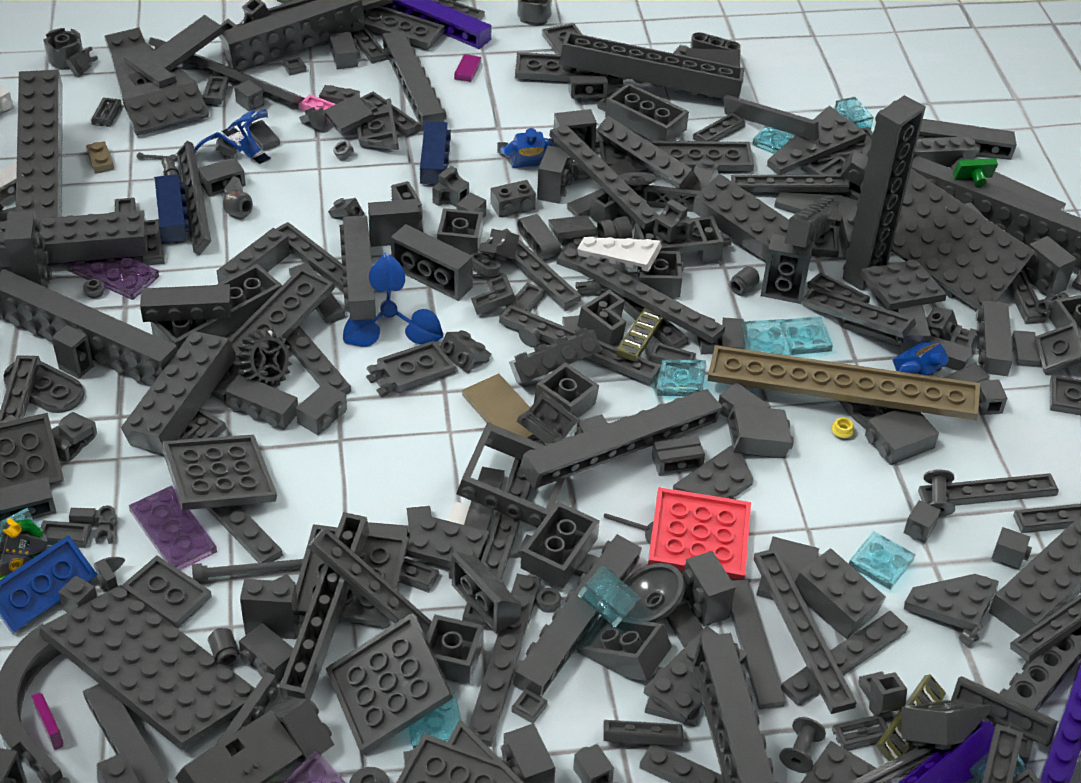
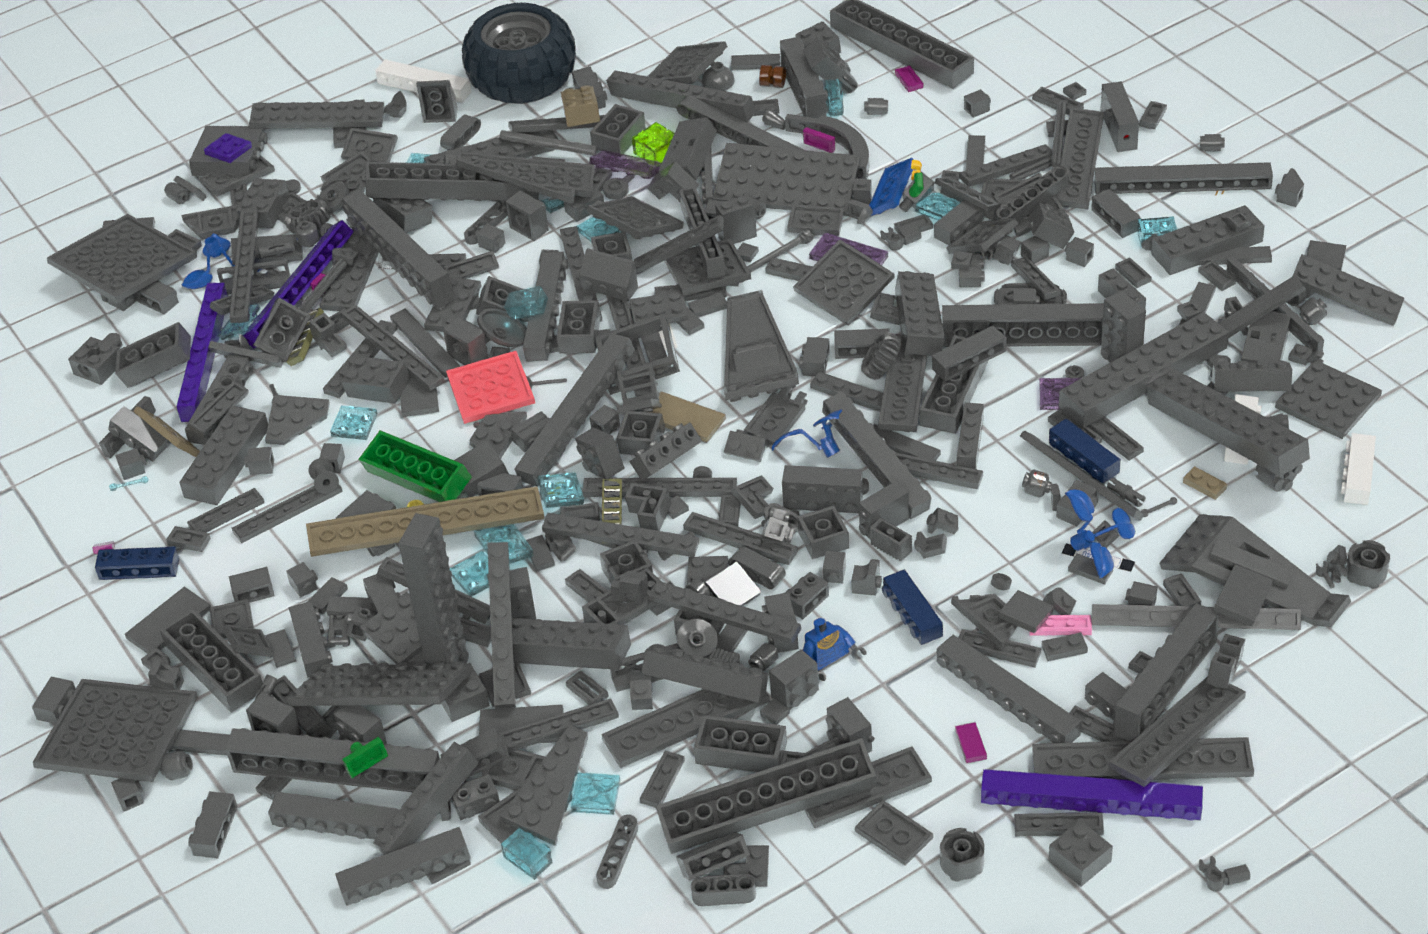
camera: 160 degrees right, 0 degrees up
dark grey tile [91,97,122,127] -> none
white wing [577,237,662,272] -> none
dark grey tile [723,95,819,141] -> none
dark grey brick [729,266,760,294] -> none
dark grey piece [779,717,826,773] -> none
blue torso [892,342,949,376] -> none
none -> dark grey brick [228,567,275,602]
none -> green brick [358,430,472,502]
none -> dark grey plate [565,569,608,603]
none -> dark grey brick [575,428,625,479]
none -> dark grey beam [596,815,638,889]
none -> dark grey wing [724,290,799,402]
none -> dark grey brick [826,697,875,753]
none -> dark grey bracket [914,531,947,558]
none -> dark grey hand [1316,561,1335,588]

